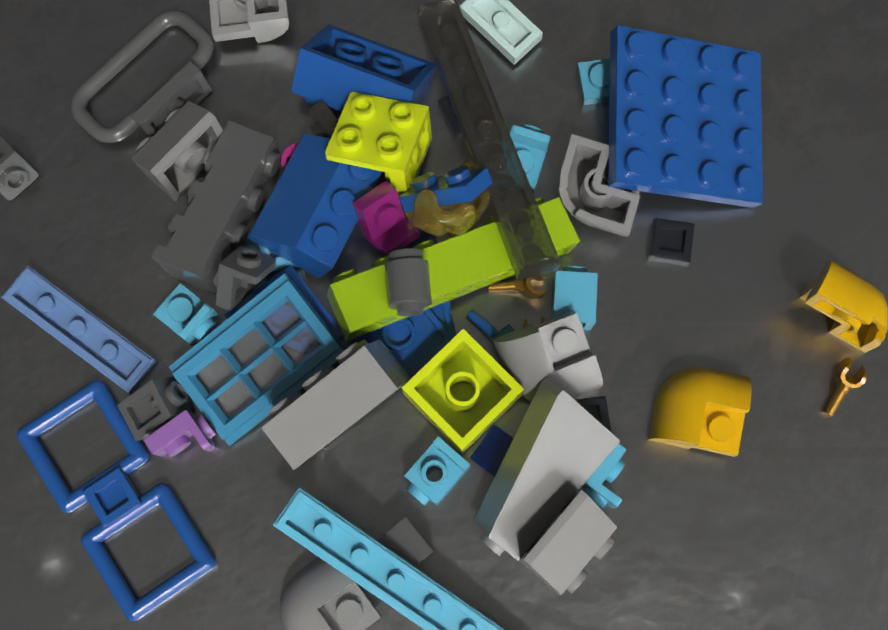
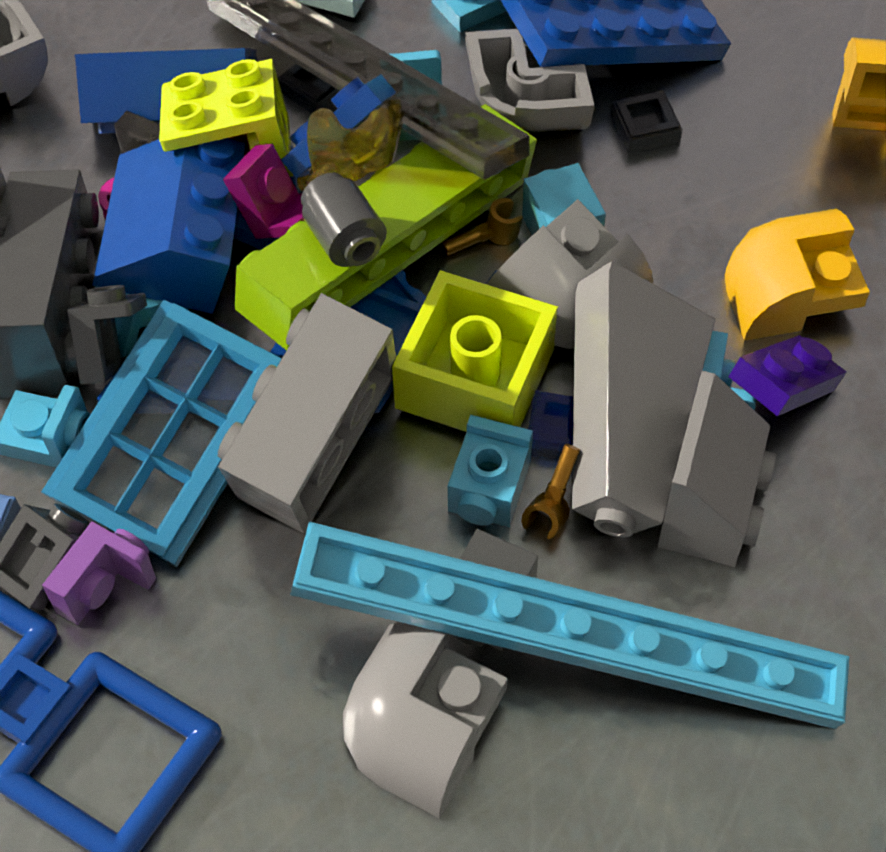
camera: 25 degrees left, 20 degrees down
none -> pearl gold hand [521,444,580,539]
none -> dark purple plate [728,335,847,416]

